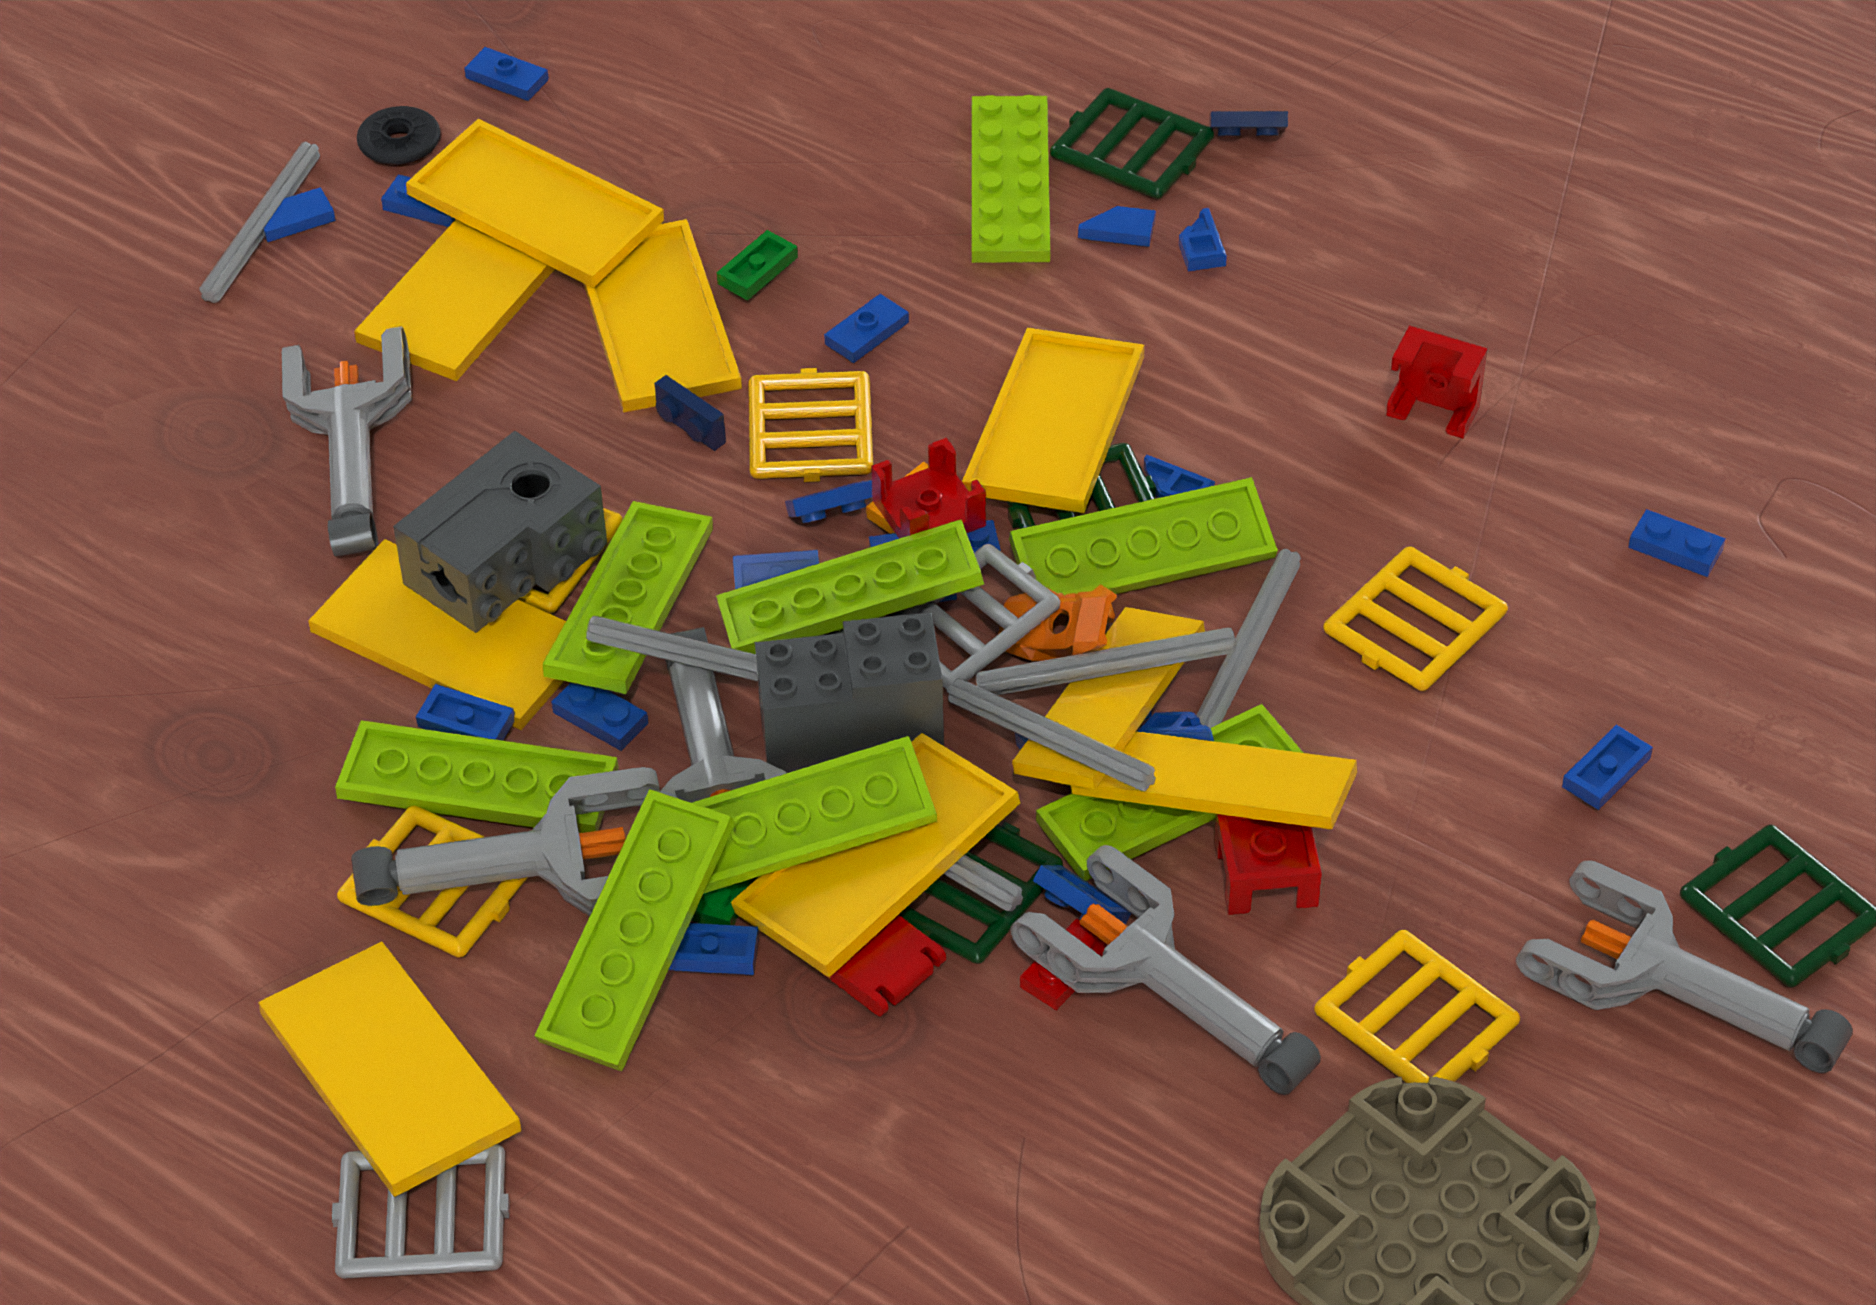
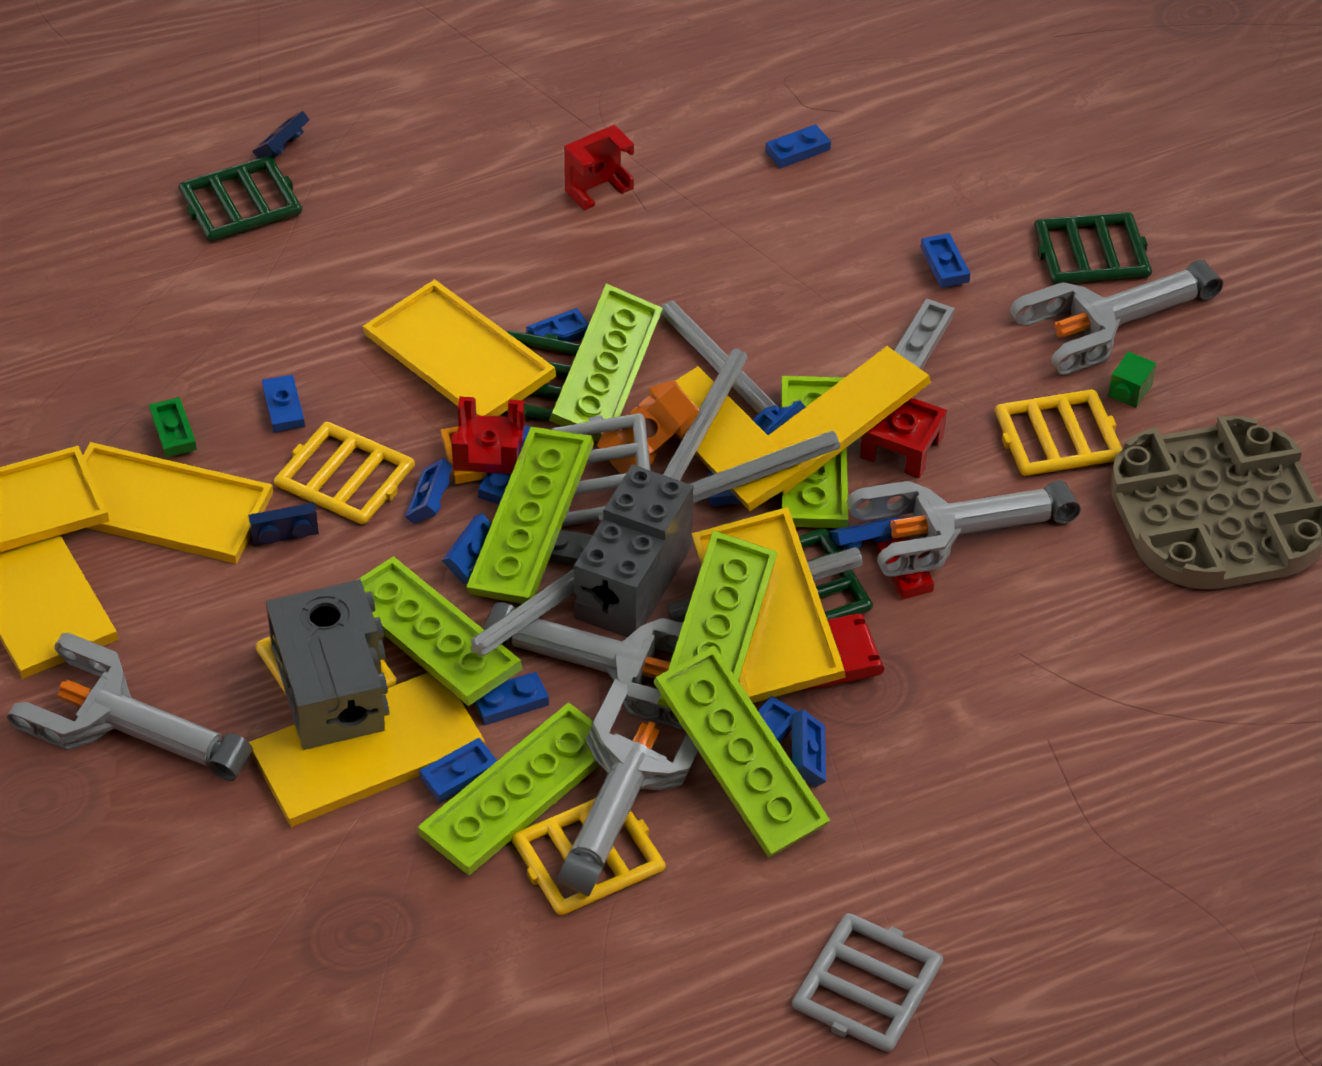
camera: 60 degrees left, 0 degrees up
yellow tile [258,941,521,1197] -> none
lime plate [972,95,1050,263] -> none
blue tile [1078,206,1156,247] -> none
blue tile [1179,208,1227,272] -> none
yellow bar [1323,546,1508,691] -> none
none -> blue plate [791,709,826,787]
none -> light grey plate [894,298,955,370]
none -> green brick [1108,351,1157,408]

